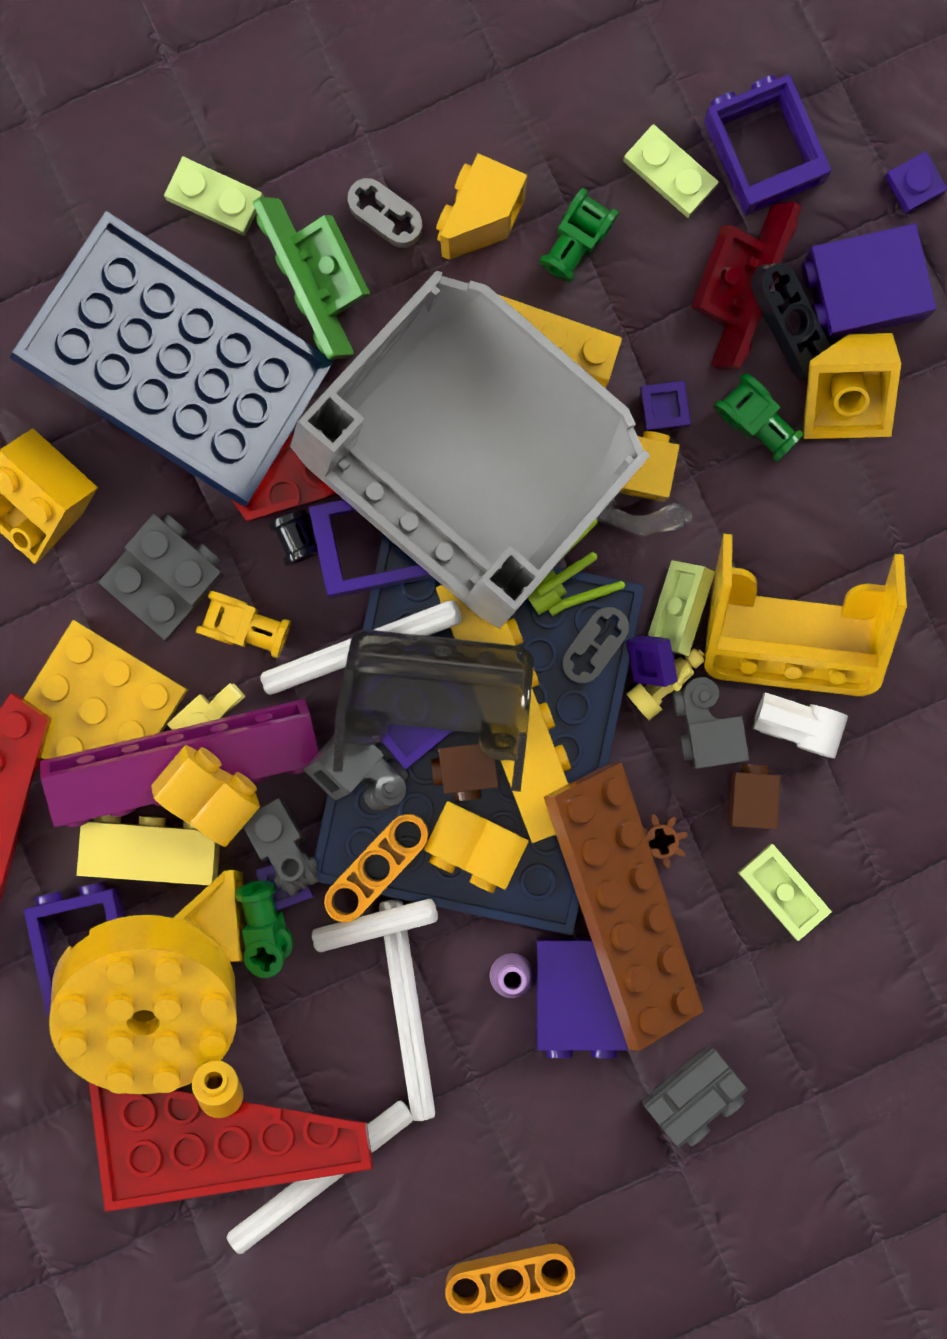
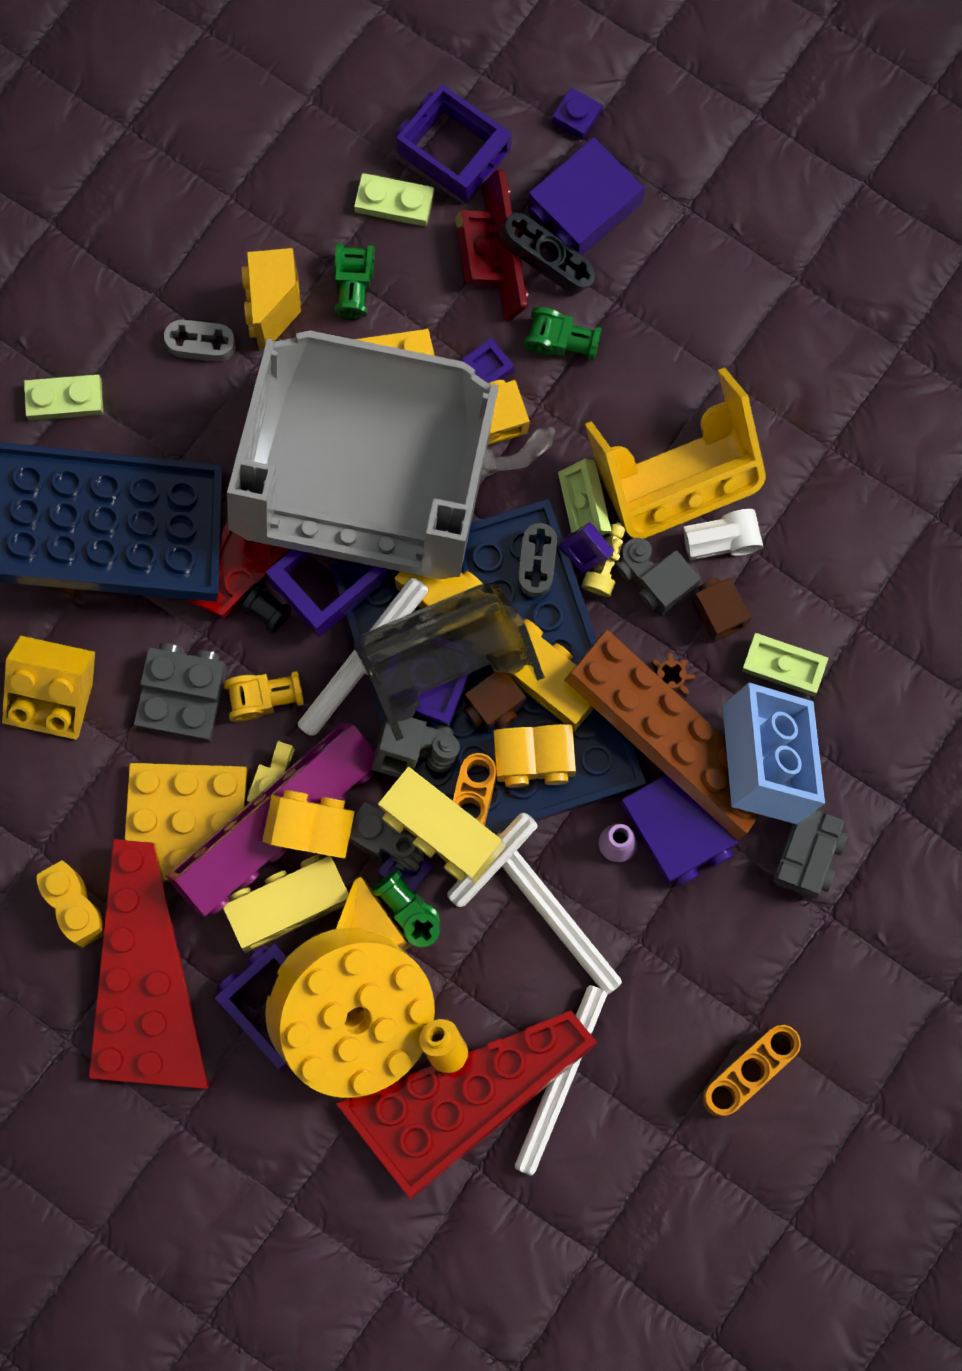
camera: 30 degrees left, 10 degrees down
bright green bracket [253,197,370,360] -> none
lime plant [528,519,625,616] -> none
yellow slope [803,333,901,439] -> none
none -> light yellow brick [378,766,505,884]
none -> light blue brick [722,683,825,824]

